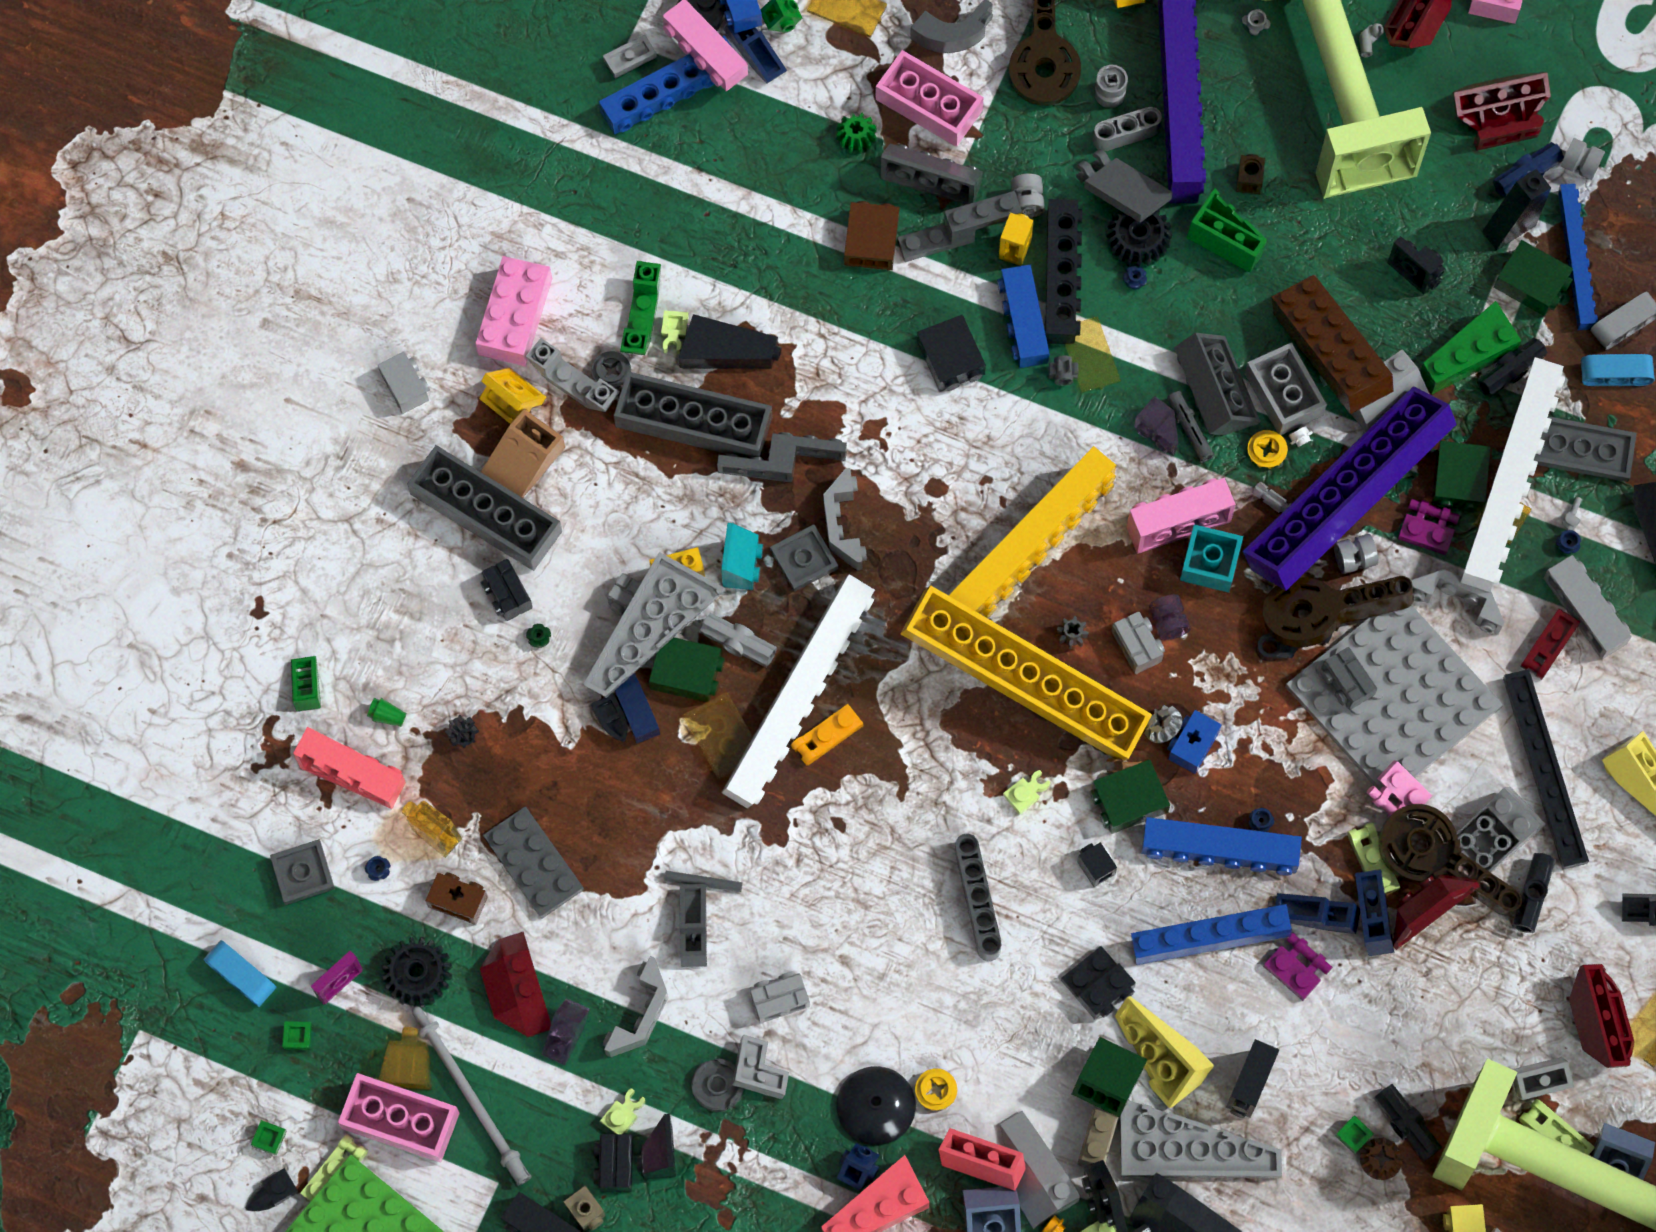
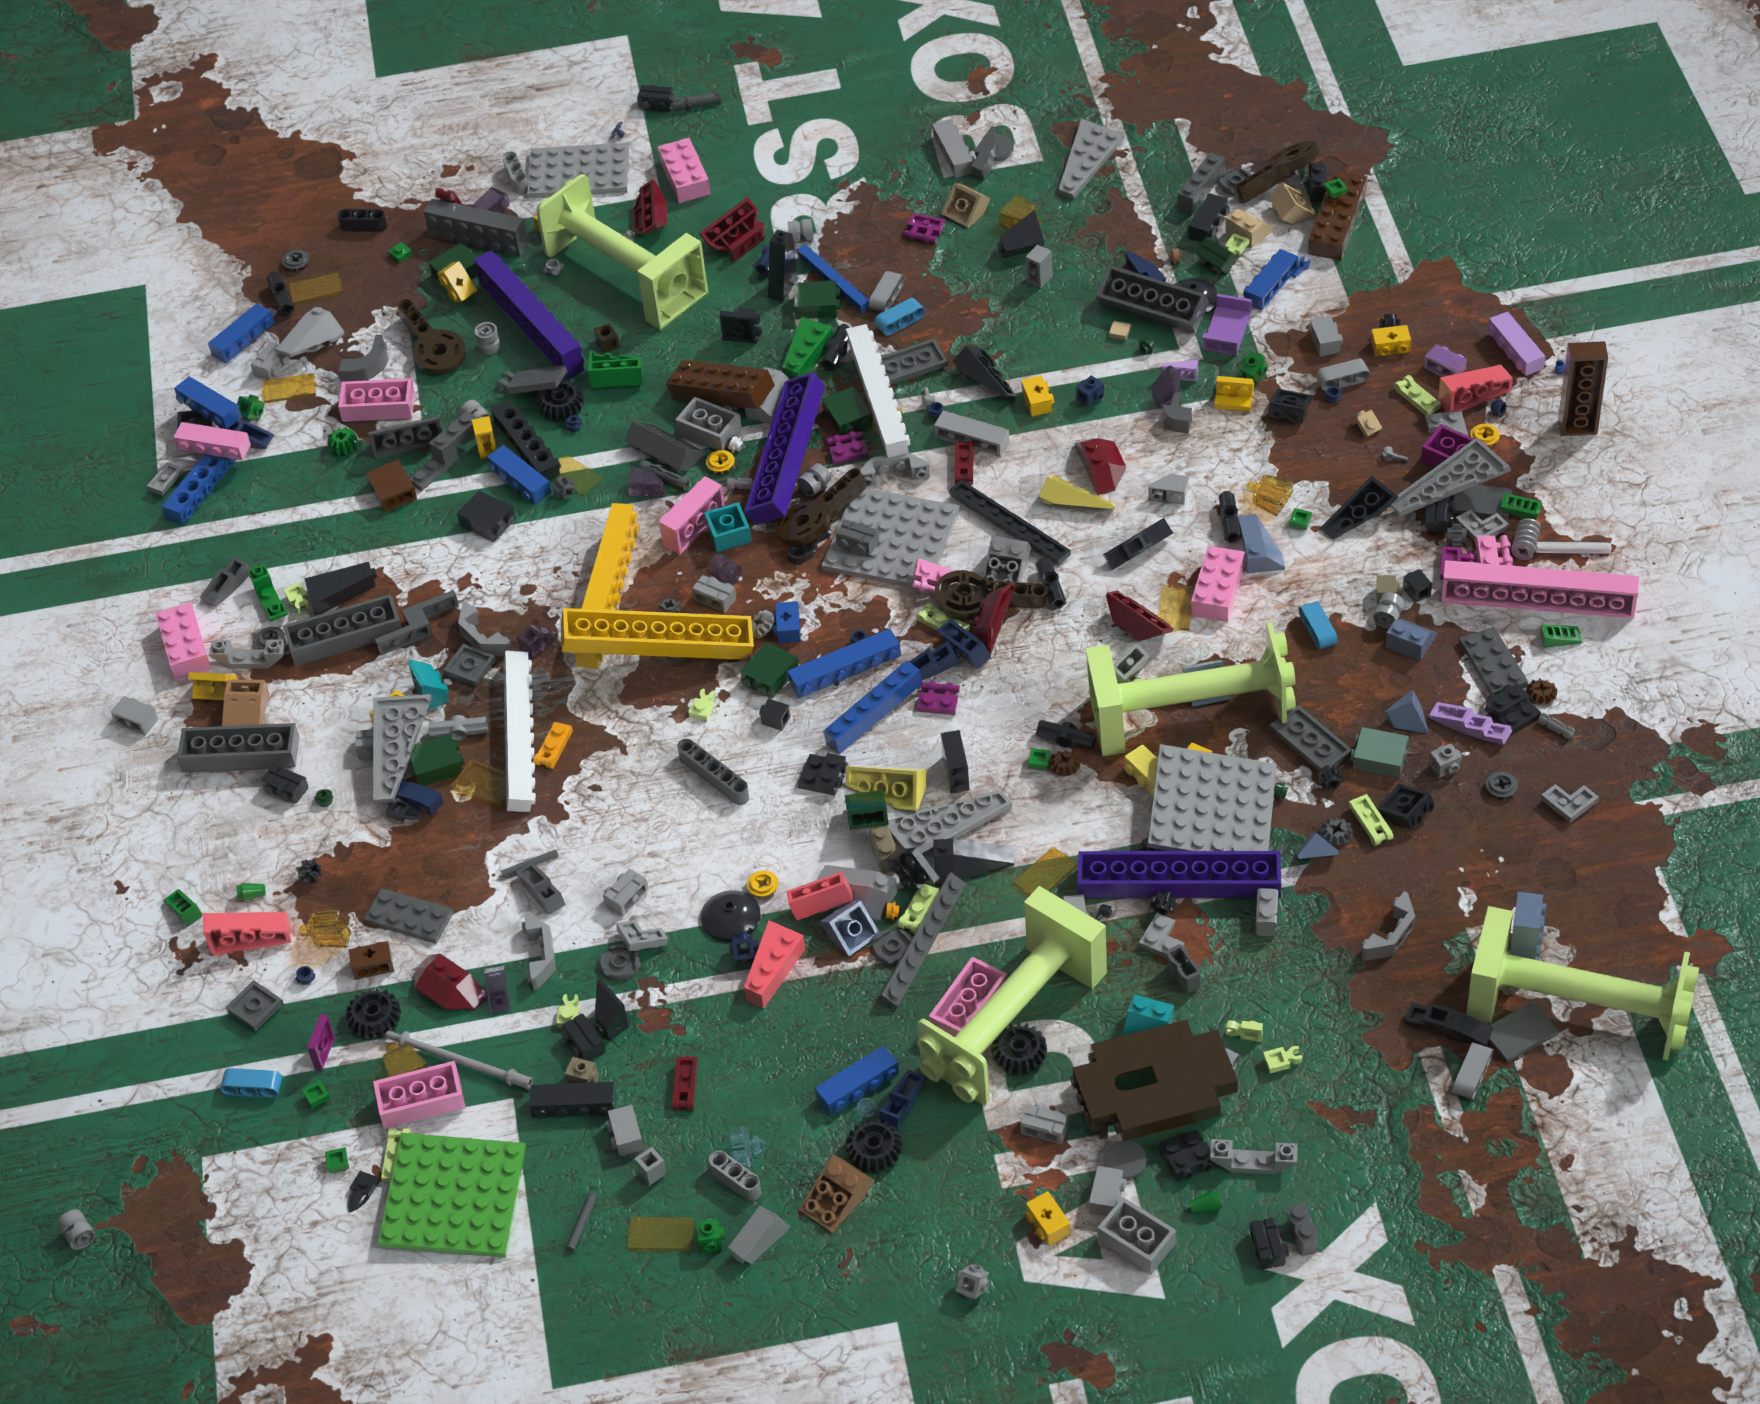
camera: 30 degrees left, 20 degrees down
light grey beam [1093,107,1162,151] -> none
none -> dark grey slope [199,556,252,606]
none -> slope [517,625,558,659]

